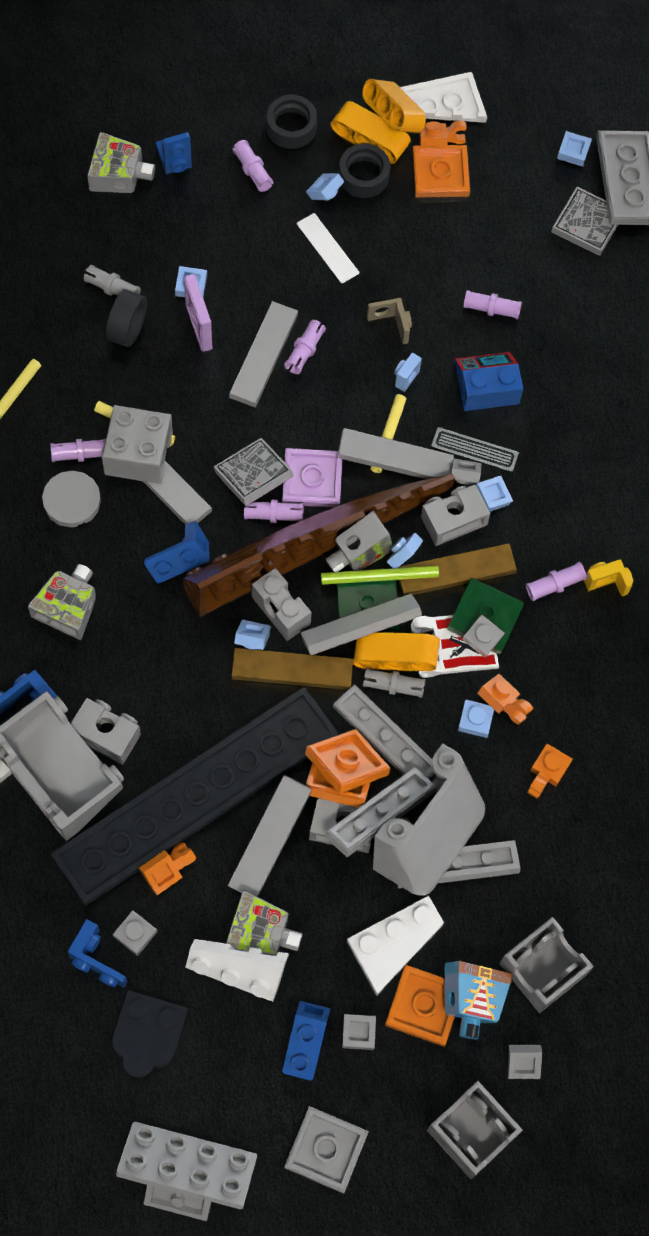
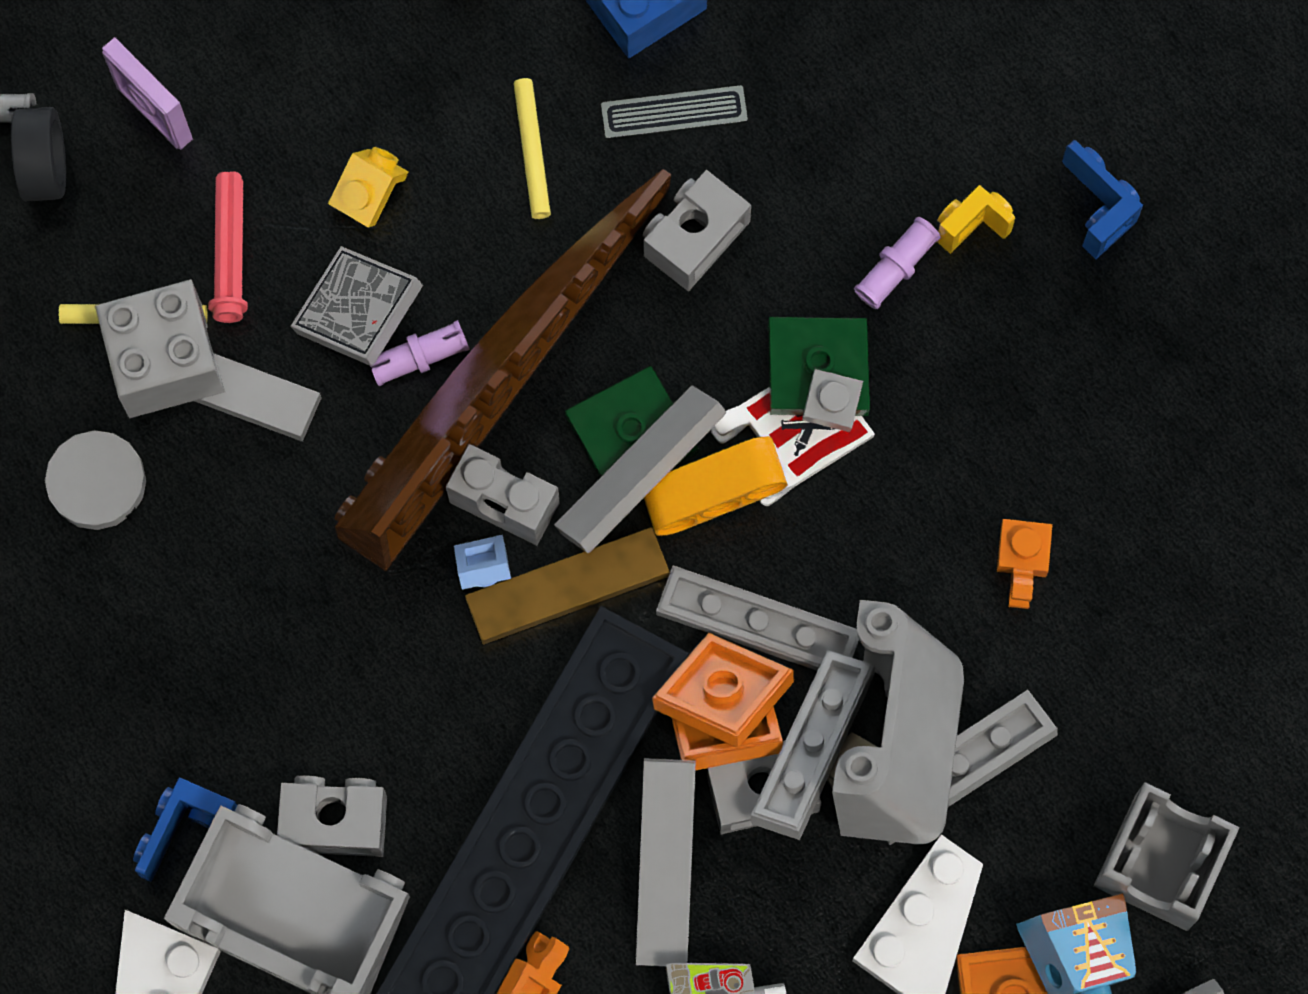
camera: 20 degrees left, 5 degrees up
torso [28,564,96,640] -> none
lavender pin [50,439,106,462] -> none
blue bracket [144,520,209,583] -> none
light blue plate [175,266,207,297] -> none
light grey tile [229,301,298,408] -> none
lavender tile [282,448,342,508] -> none
lavender pin [284,320,326,374] -> none
lime bar [321,566,439,585] -> none
light grey torso [325,511,393,572] -> none
light grey tile [337,428,454,479] -> none
light grey pin [363,668,426,698] -> none
light blue plate [387,533,423,568] -> none
light blue plate [394,353,422,392] -> none
pearl gold tile [398,544,517,596] -> none
light grey plate [451,458,482,485] -> none
light blue plate [458,700,494,738] -> none
light blue plate [476,476,513,512] -> none
orange plate [477,674,533,725] -> none
none -> coral axle [208,172,248,323]
none -> yellow bracket [328,147,408,228]

